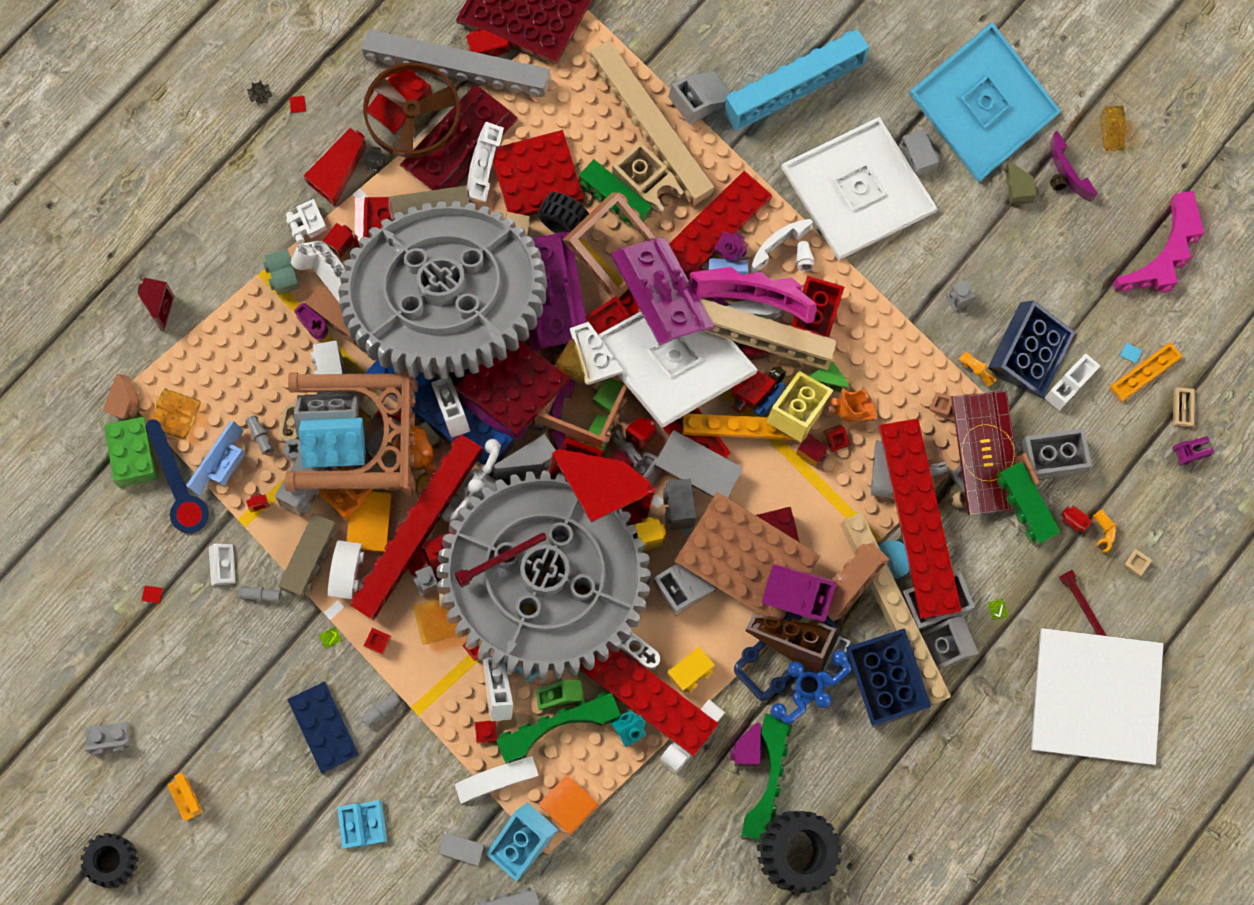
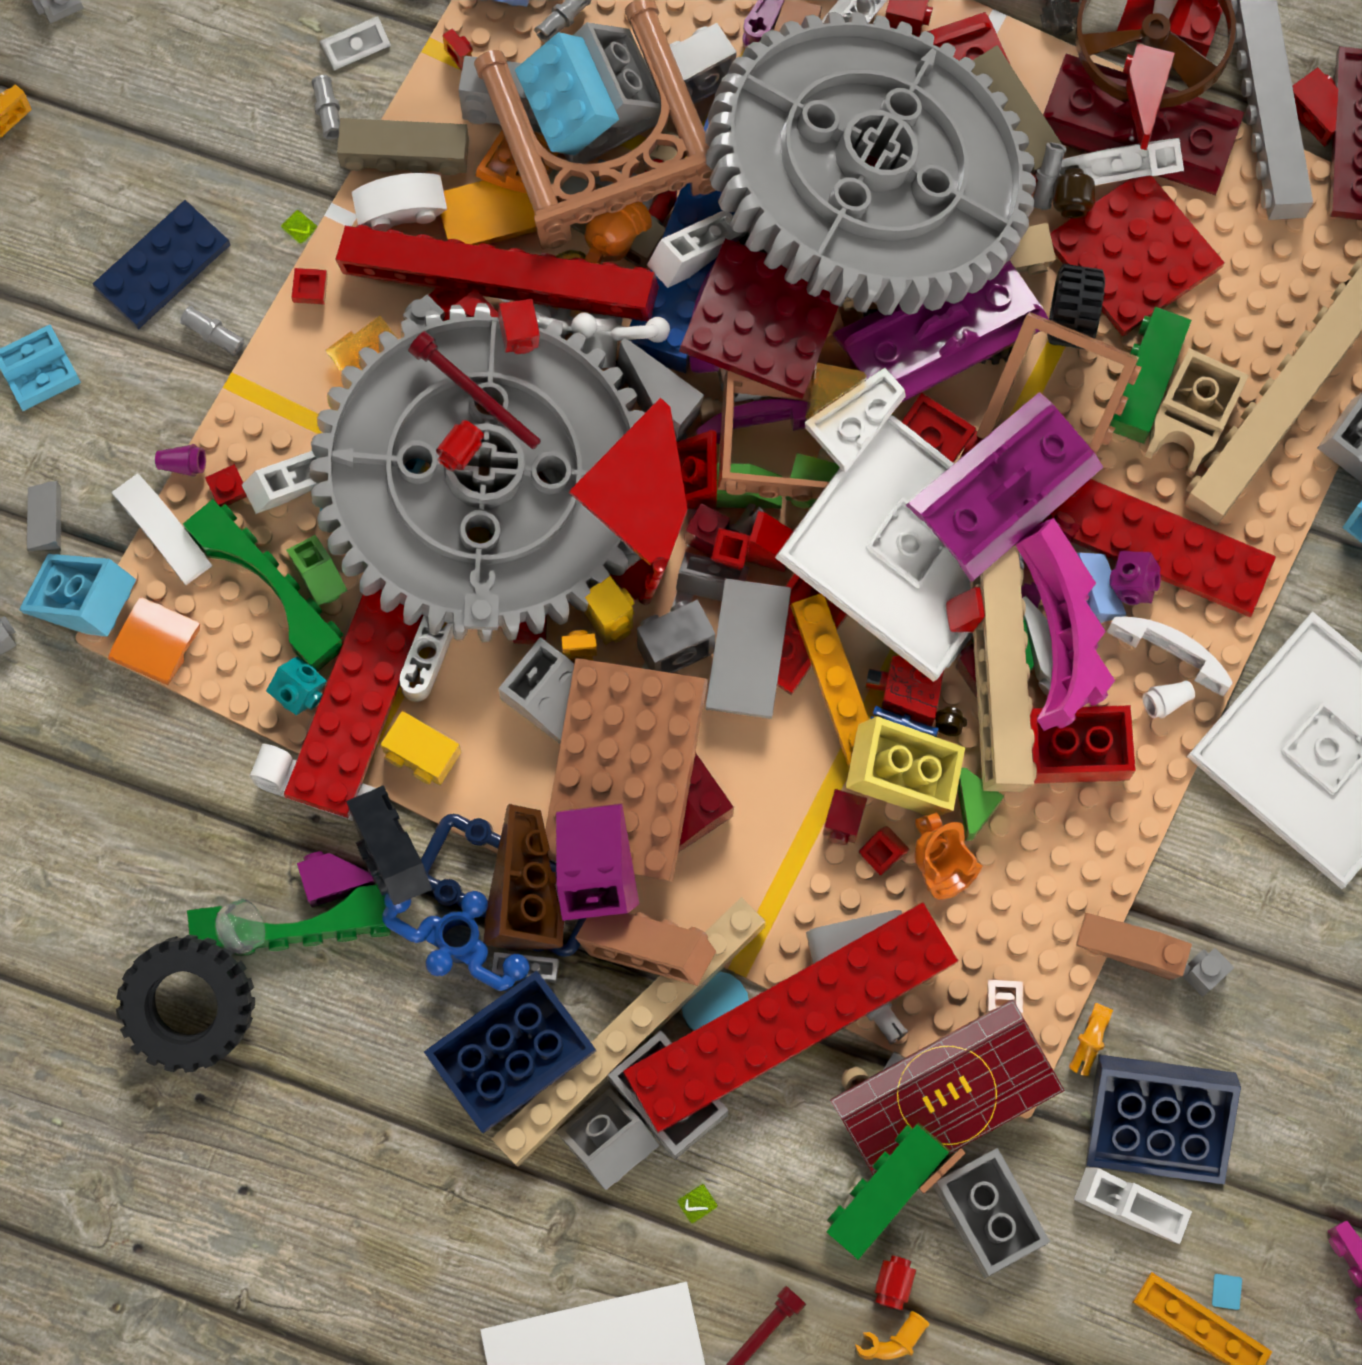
camera: 70 degrees right, 0 degrees up
none -> magenta cone [155,444,206,477]
none -> clear hair [215,899,265,954]
none -> black wedge [346,785,432,906]
none -> red brick [436,420,484,471]
none -> light grey plate [464,570,499,630]
none -> red brick [498,299,540,354]
none -> light orange plate [562,630,597,664]
none -> red slope [711,528,750,571]
none -> red slope [946,587,985,633]
none -> light grey pin [1033,142,1066,210]
none -> dark brown head [1053,168,1095,219]
none -> nougat slope [1076,913,1192,980]
none -> slope [1123,43,1175,151]

